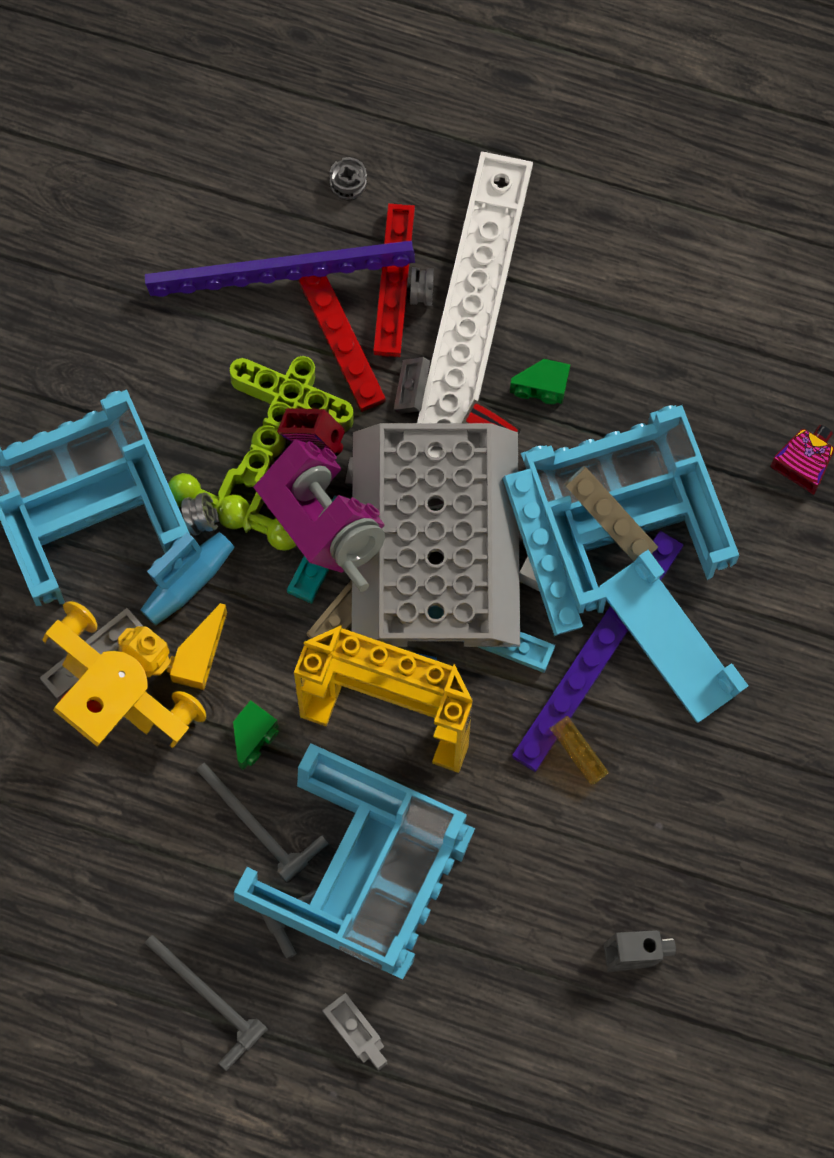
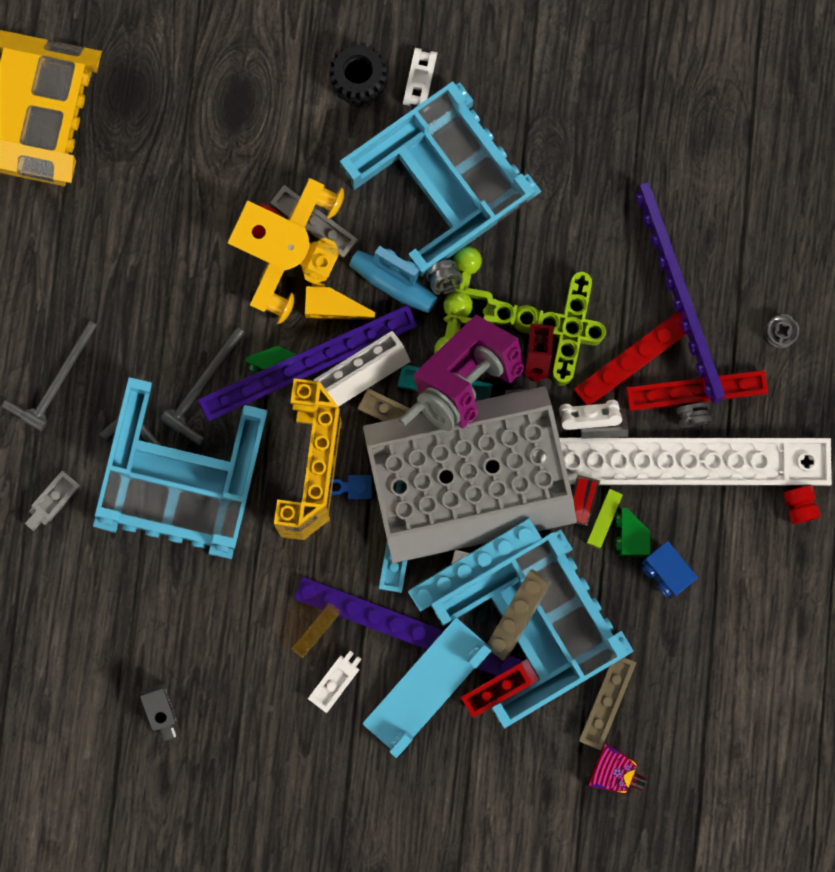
camera: 75 degrees right, 10 degrees up
none -> dark purple plate [198,305,417,421]
none -> white hinge [308,651,361,713]
none -> white brick [314,331,411,406]
none -> red brick [461,659,539,718]
none -> white plate [559,400,622,430]
none -> dark tan plate [579,655,636,751]
none -> lime piece [586,489,623,550]
none -> blue brick [641,541,698,599]
none -> red wheel [783,485,821,525]

